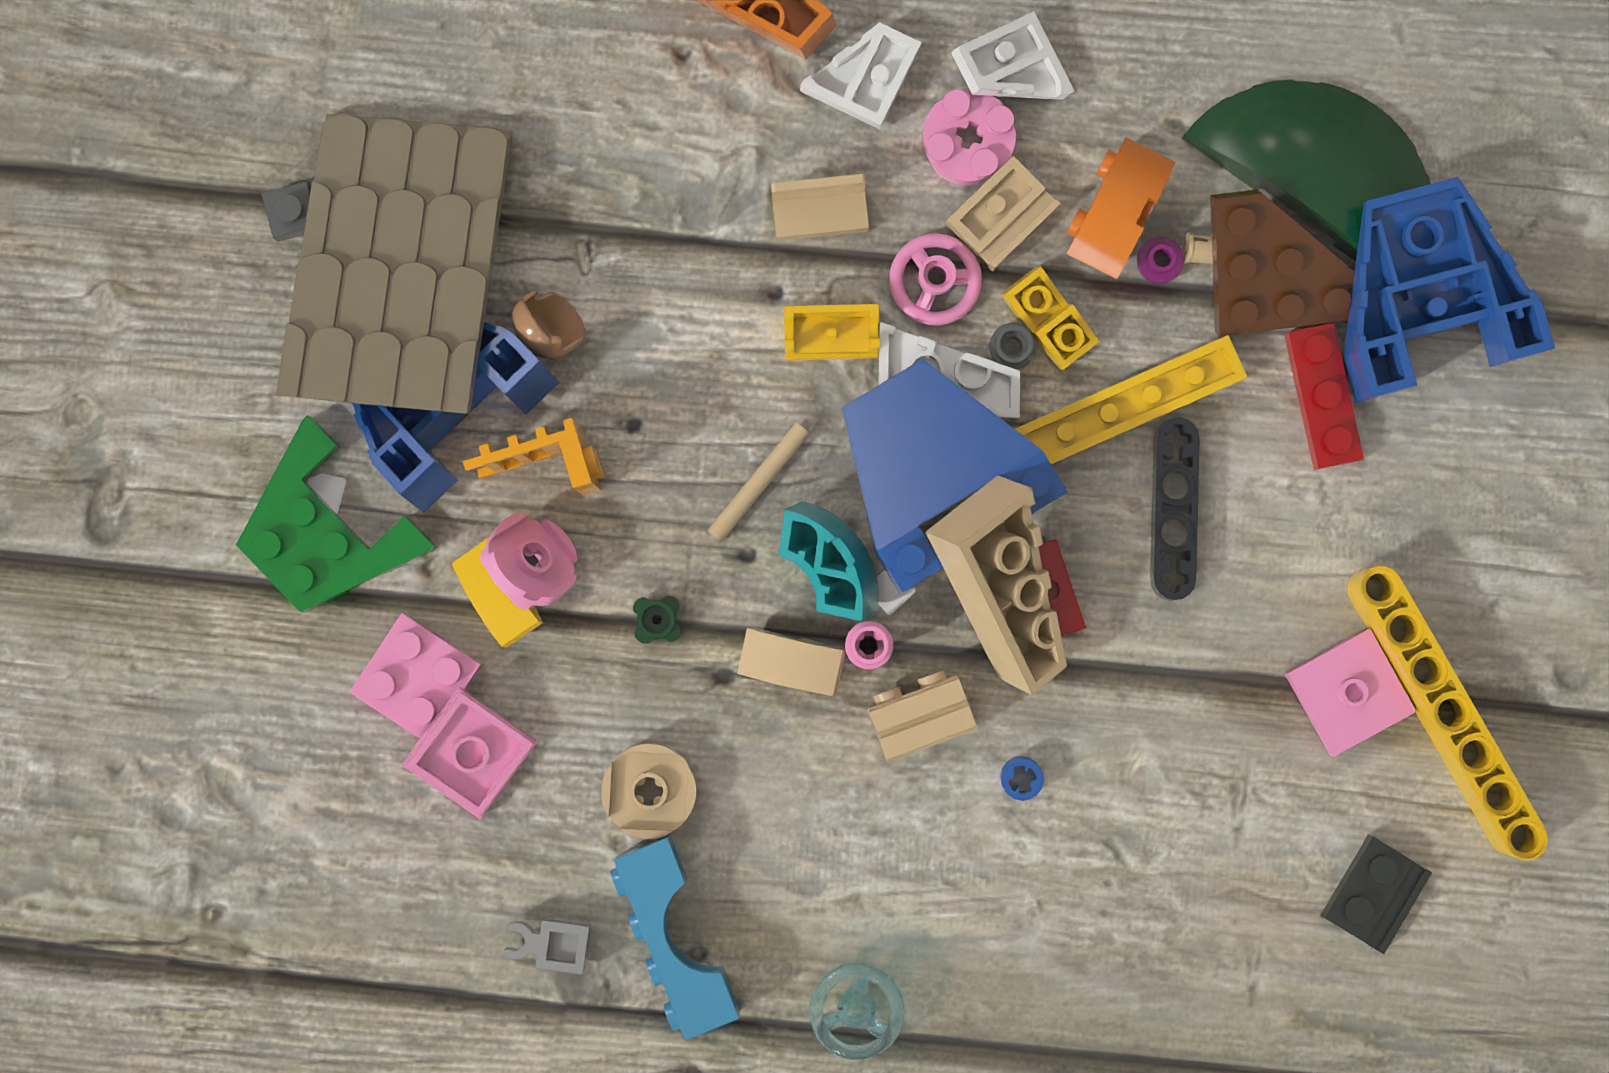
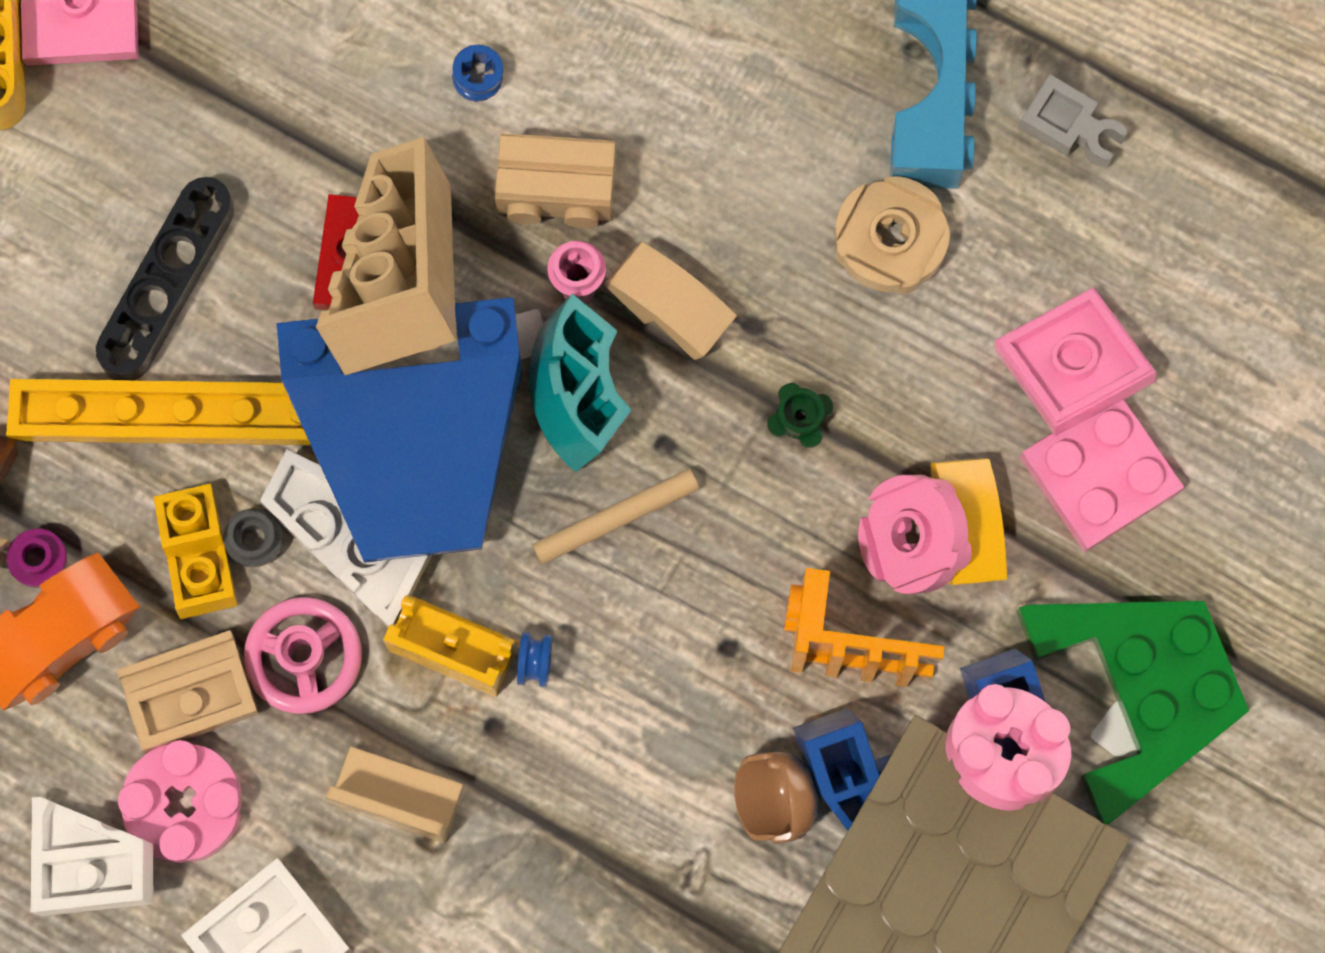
camera: 155 degrees left, 10 degrees down
none -> blue bush [517,632,553,688]
none -> bright pink plate [945,684,1071,811]

